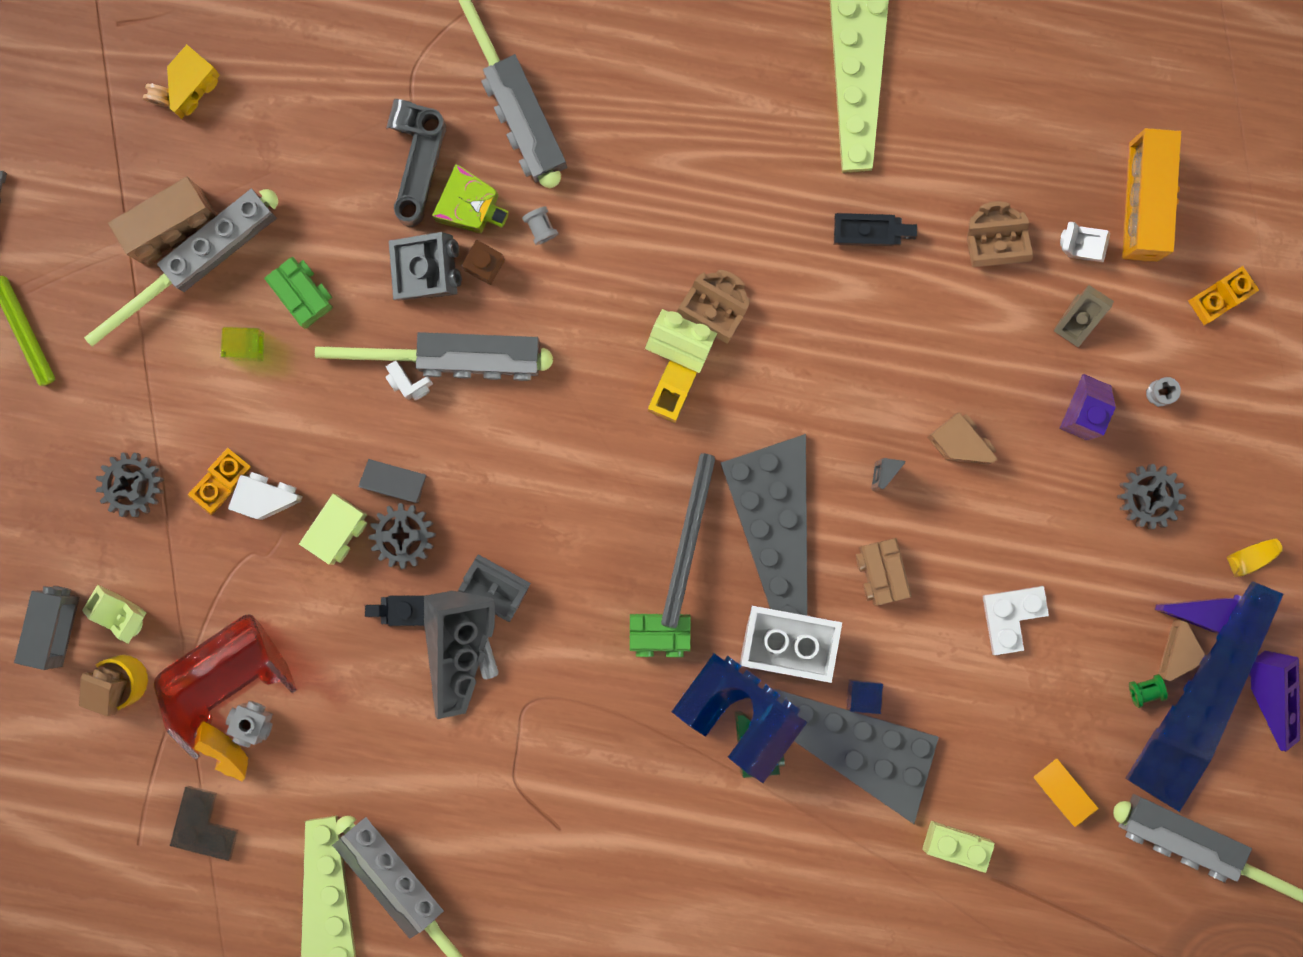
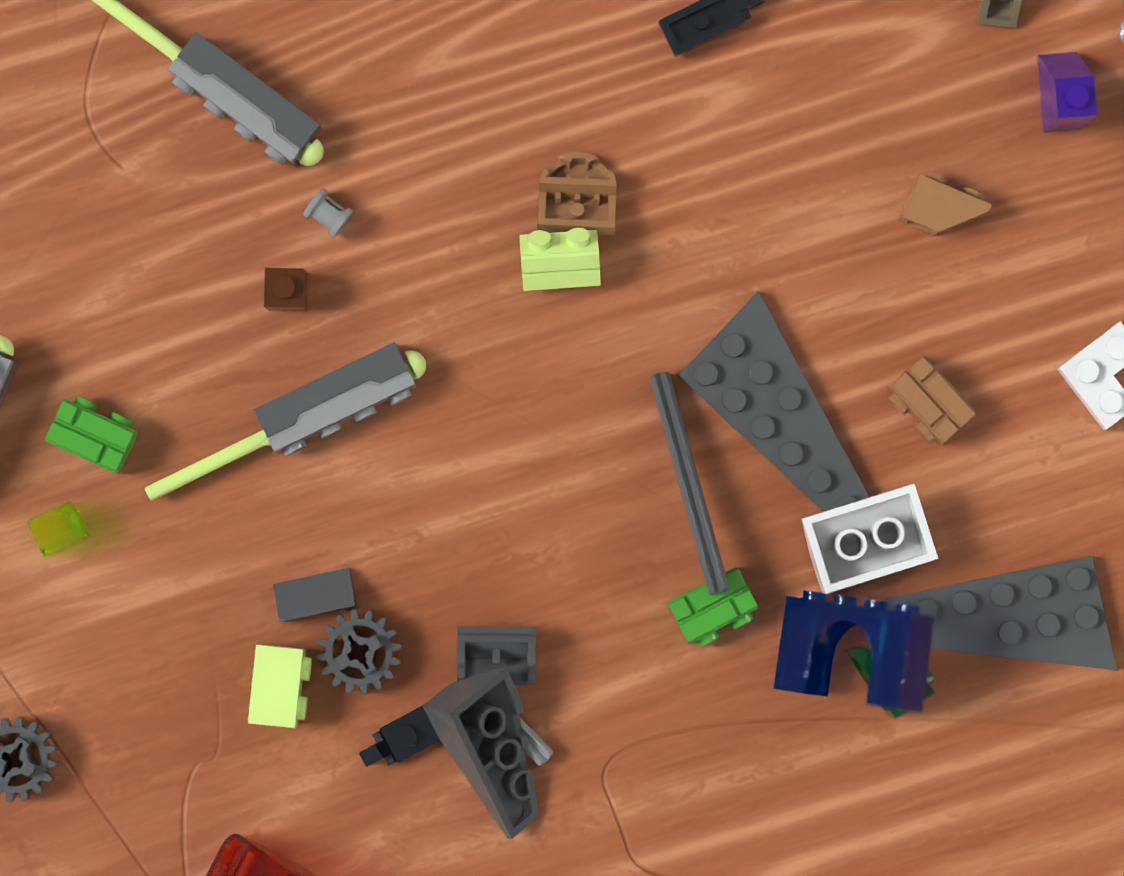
camera: 25 degrees left, 0 degrees up
light orange slope [188,448,251,516] -> none
white slope [228,472,303,520] -> none
white bracket [385,360,433,400] -> none
dark grey piece [386,99,446,227] -> none
dark grey plate [389,232,462,301] -> none
lime torso [432,164,509,233] -> none
yellow slope [648,360,697,423] -> none
clear blue brick [846,679,883,714] -> none
dark grey slope [871,458,906,491] -> none

